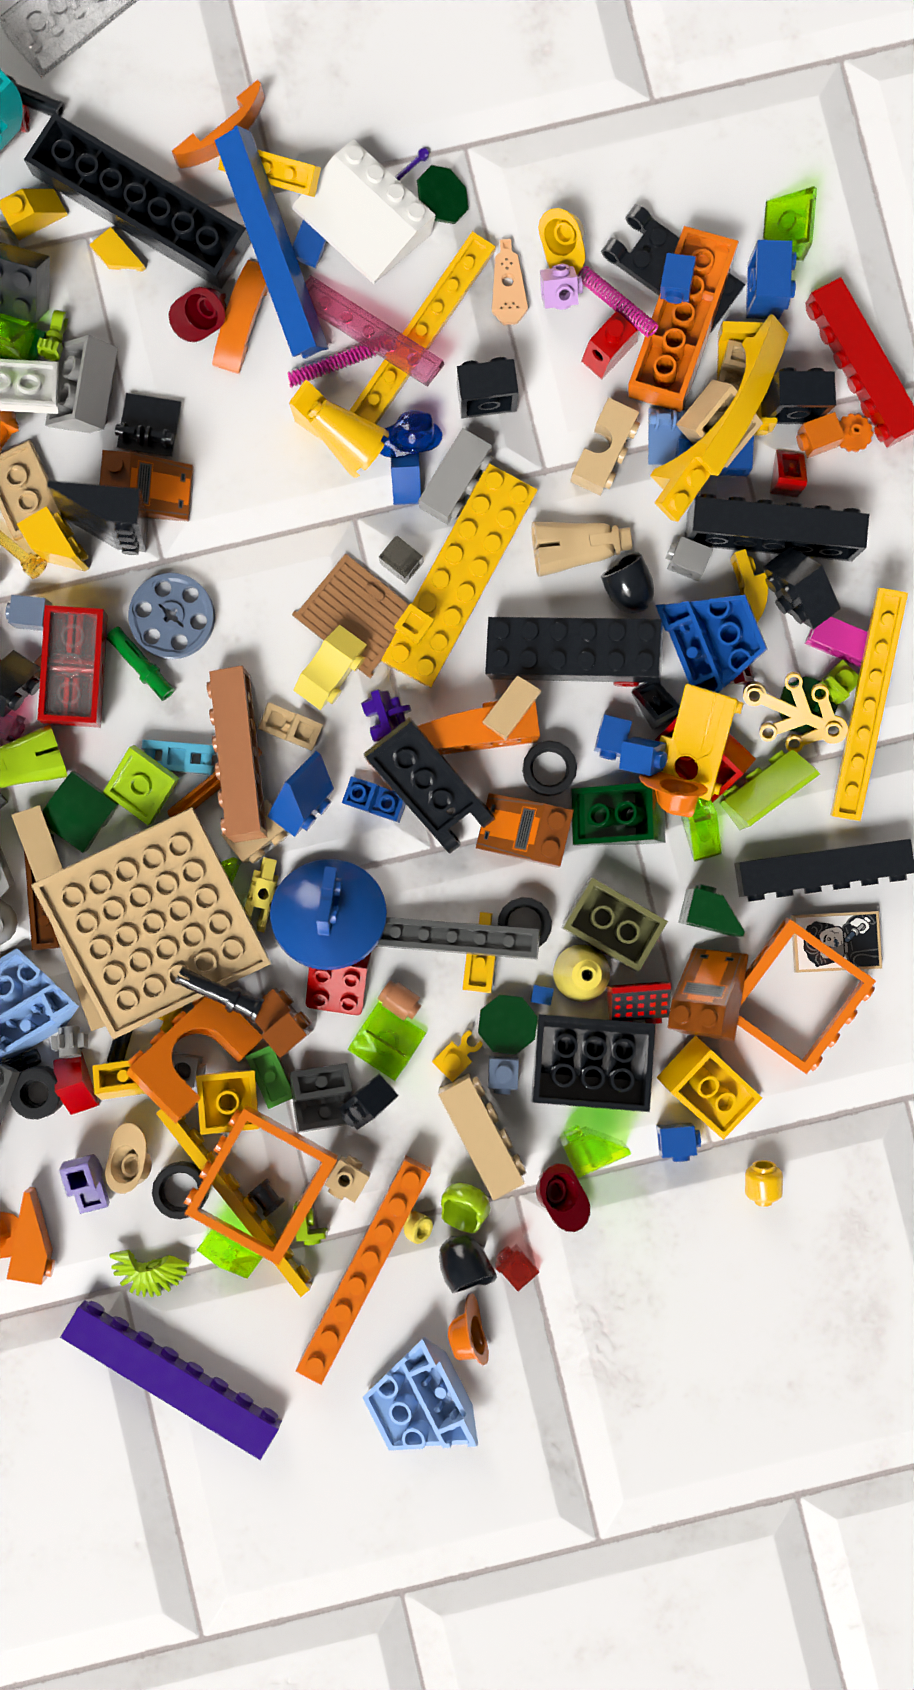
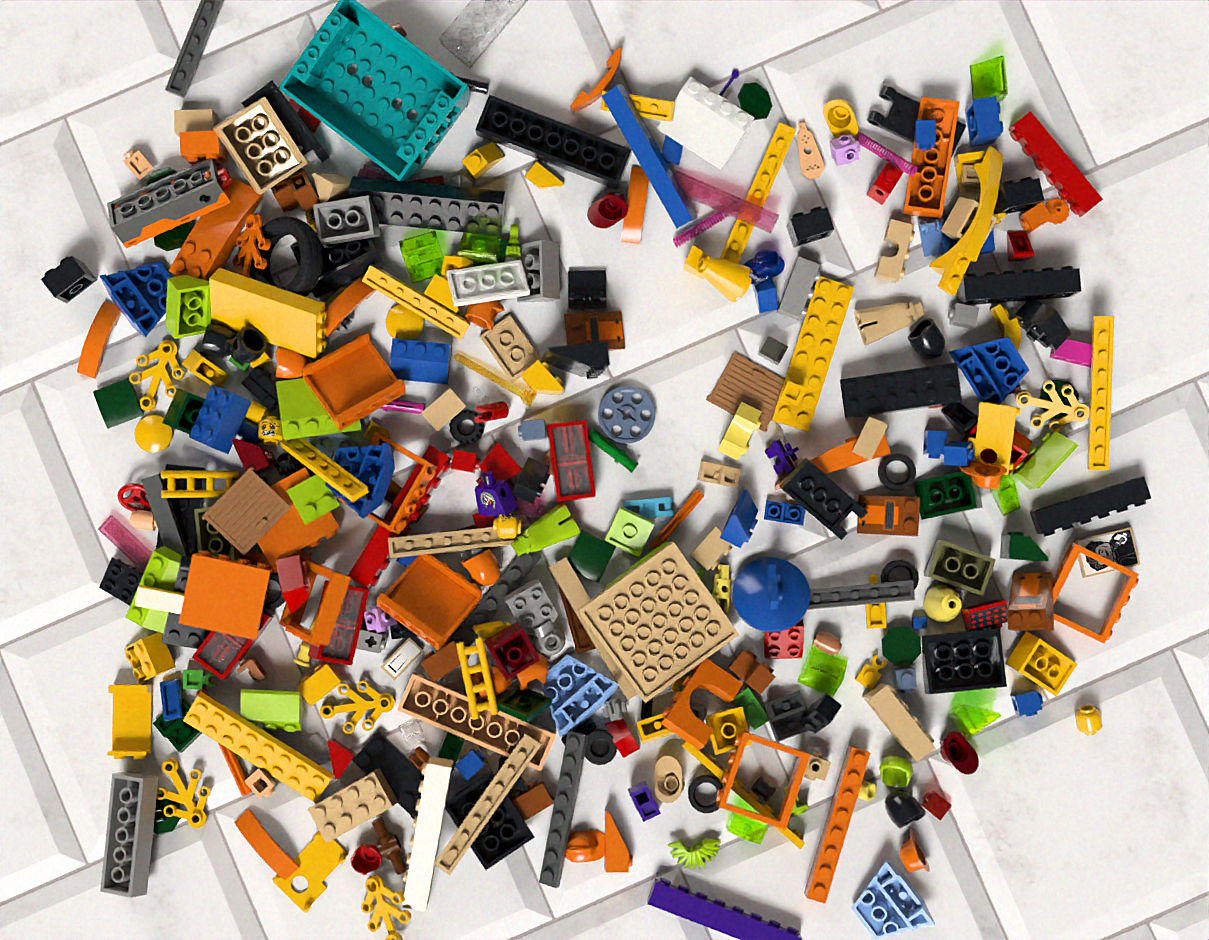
camera: 10 degrees left, 0 degrees up
black pin [175,967,265,1023] -> none
nougat brick [206,666,268,843] -> none
lime bracket [818,660,859,705] -> none

